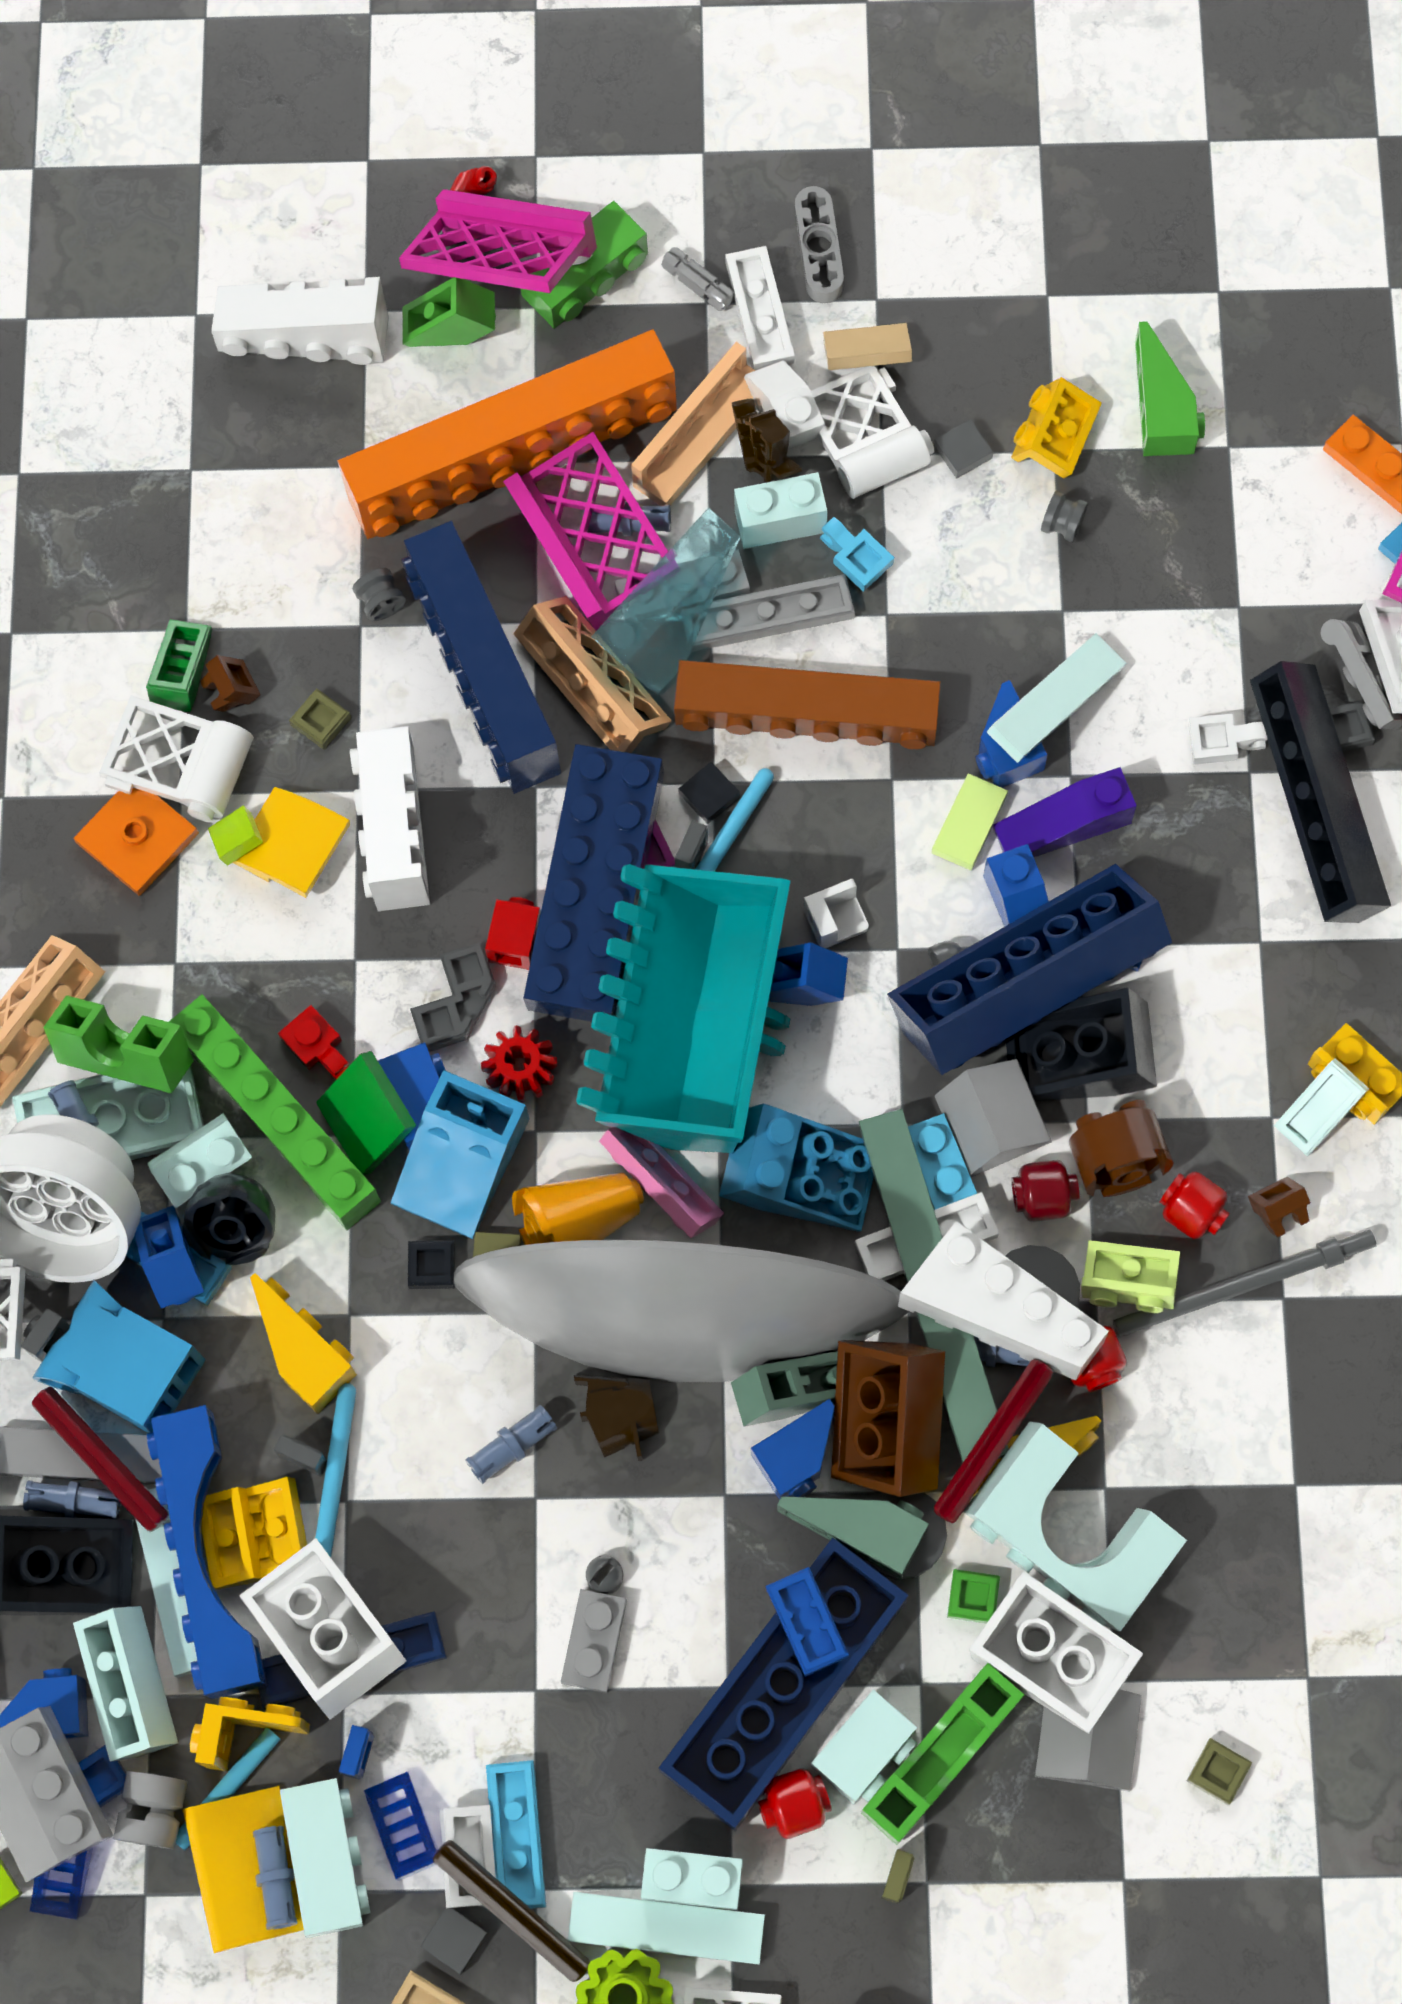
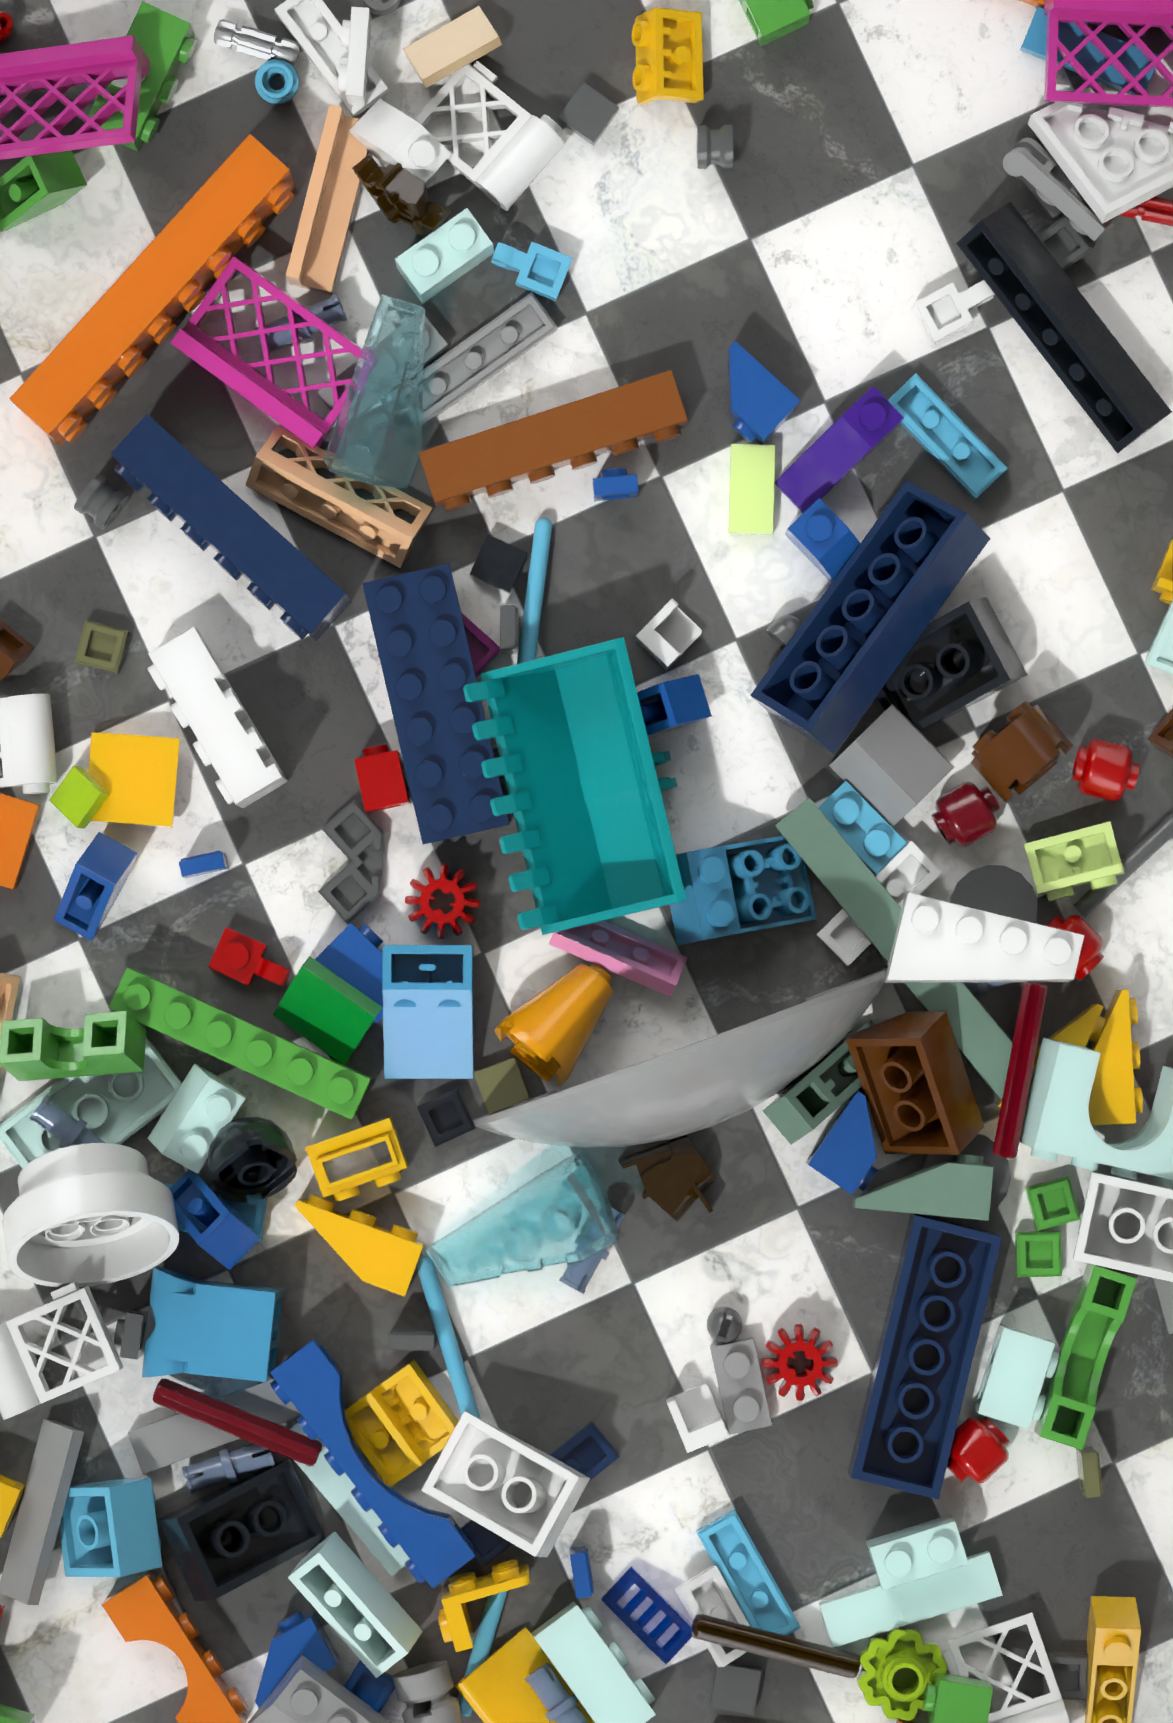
camera: 30 degrees left, 15 degrees up
blue plate [765,1567,849,1676] -> none
light aqua tile [987,633,1127,763] -> none
none -> blue slope [53,832,138,941]
none -> blue tile [179,850,229,878]
none -> medium azure plate [255,59,299,104]
none -> yellow window [305,1117,409,1202]
none -> white plate [338,7,372,106]
none -> clear light blue wedge [426,1150,620,1287]
none -> blue plate [593,468,639,502]
none -> white panel [666,1383,729,1453]
none -> red gear [761,1324,838,1401]
none -> medium azure tile [888,373,1007,500]
none -> bright green tile [1015,1231,1062,1277]
none -> yellow slope [1088,989,1143,1126]

